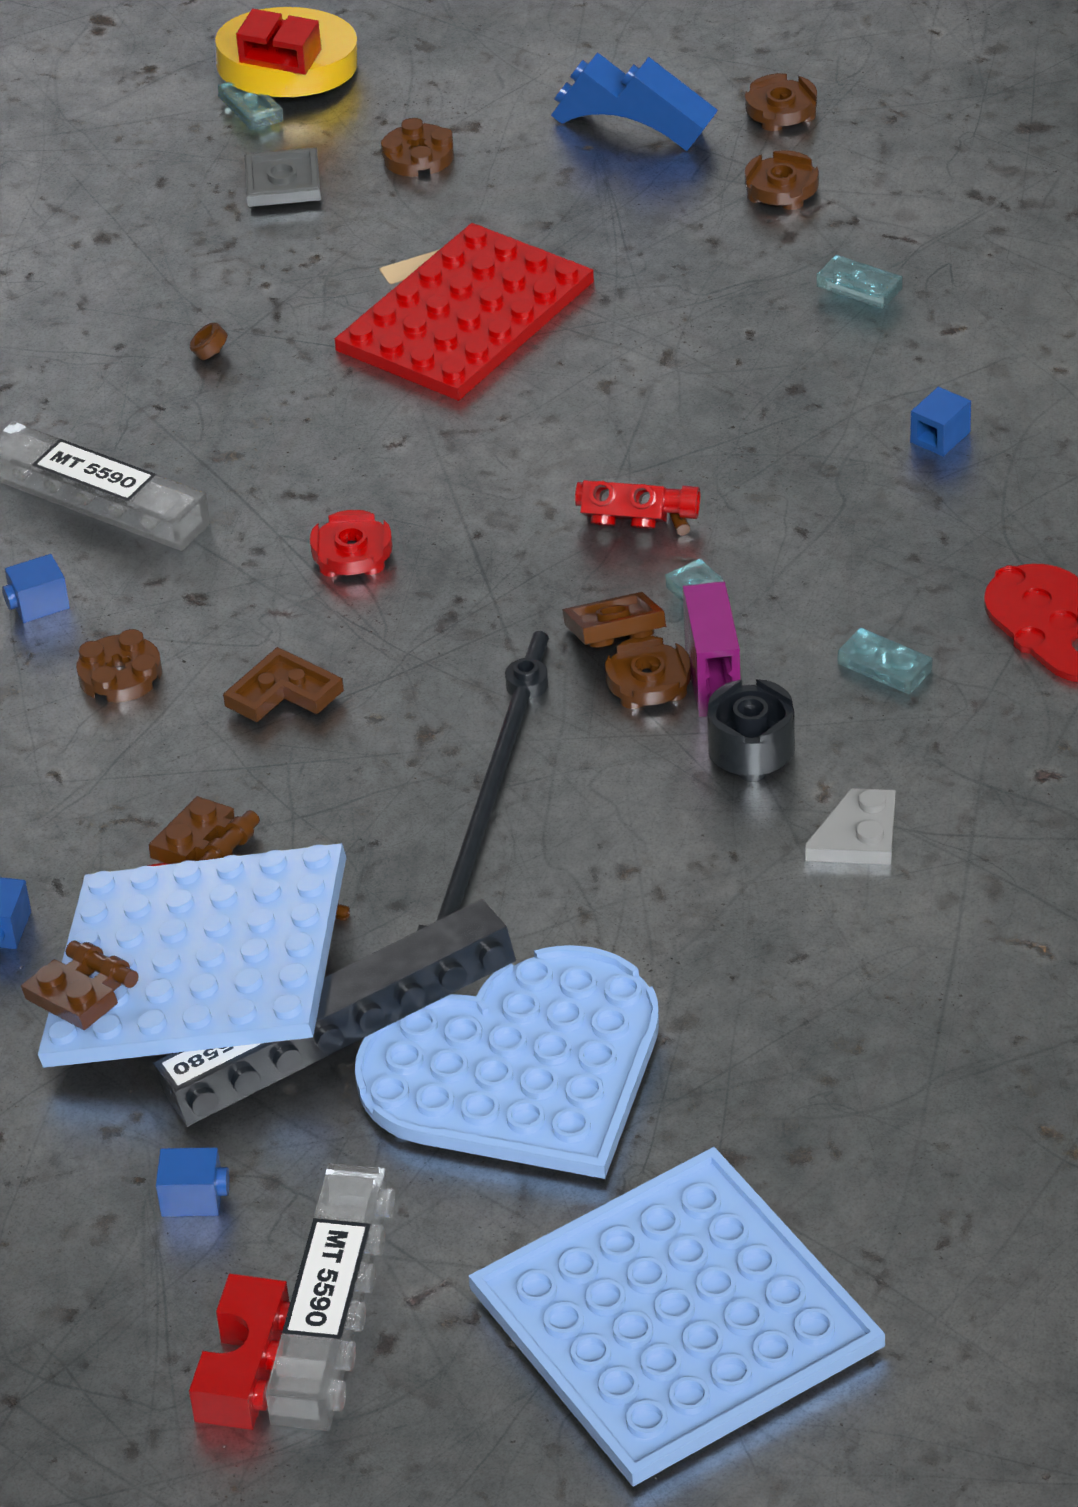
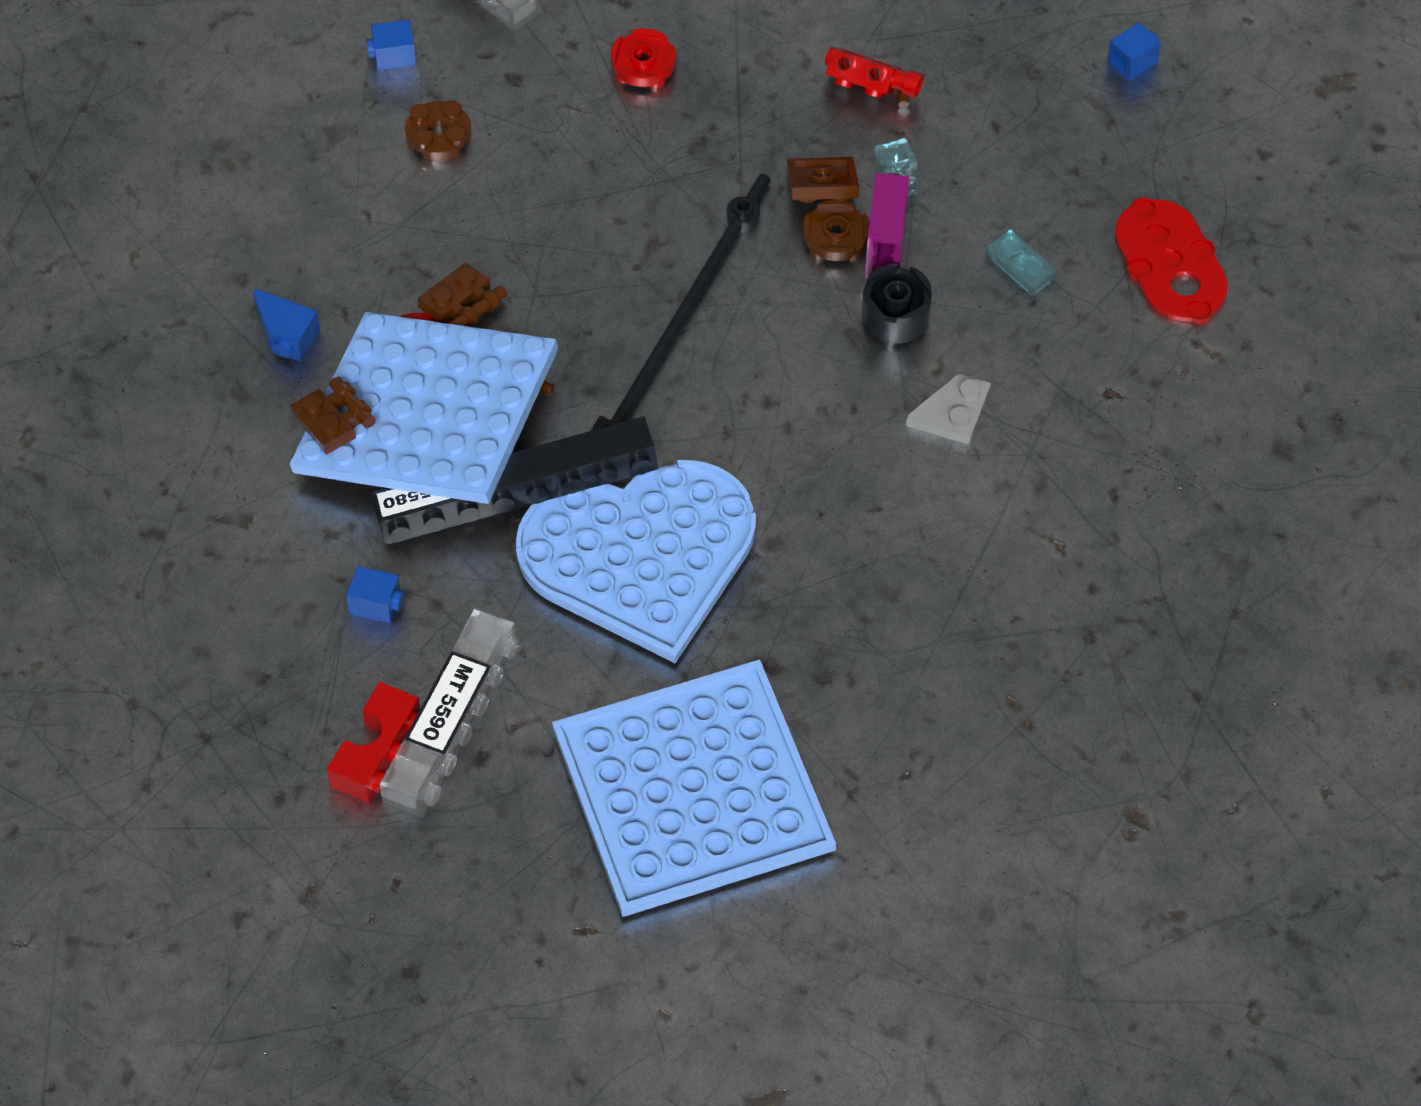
camera: 10 degrees right, 15 degrees up
reddish brown plate [223,647,344,722] -> none

